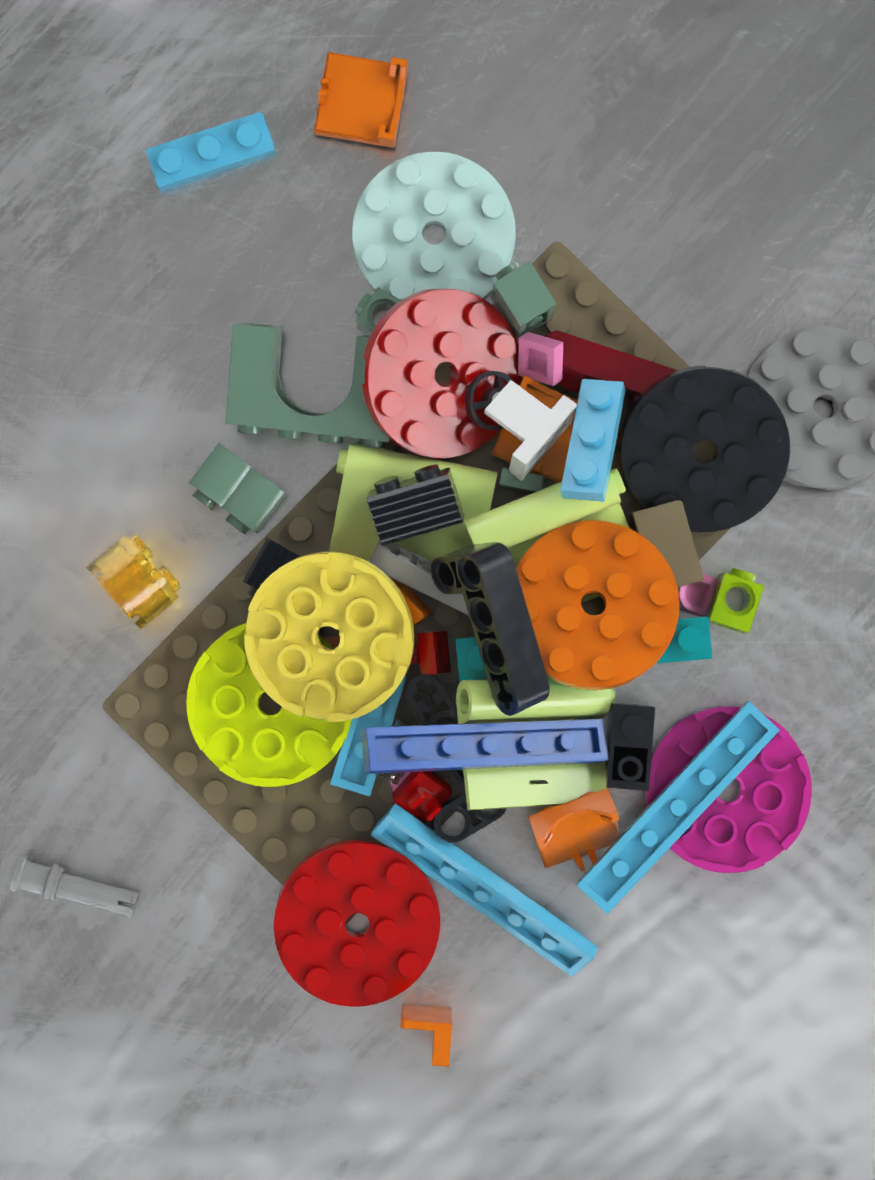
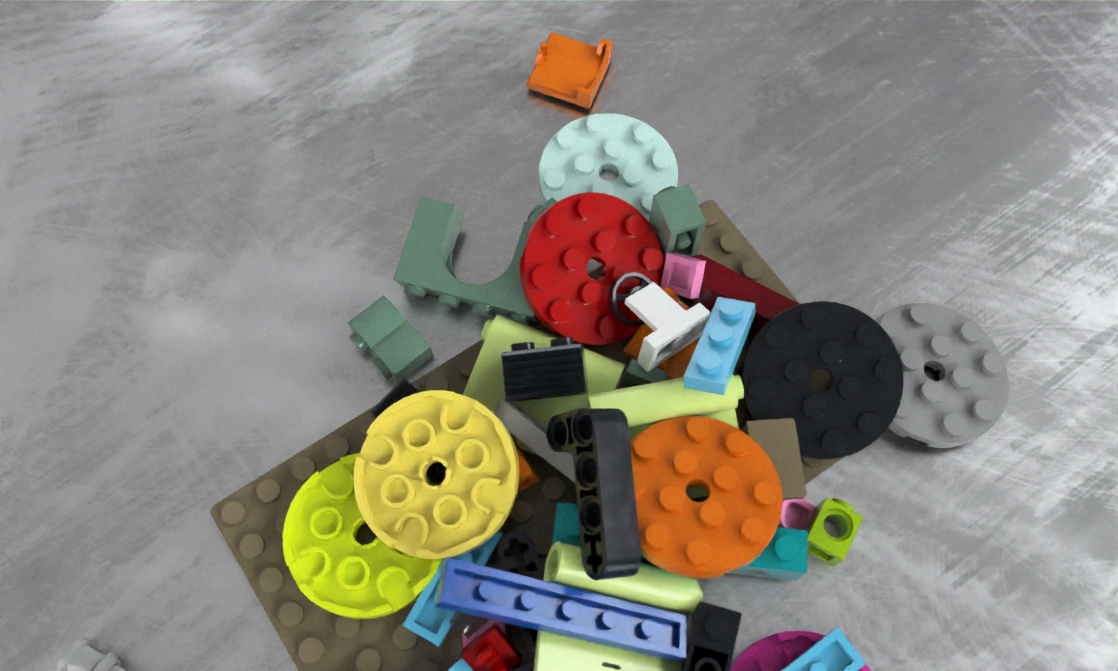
camera: 10 degrees right, 20 degrees down
clear yellow brick [86,534,180,630] -> none
medium azure plate [146,111,276,192] -> none
red tile [410,631,451,675] -> none

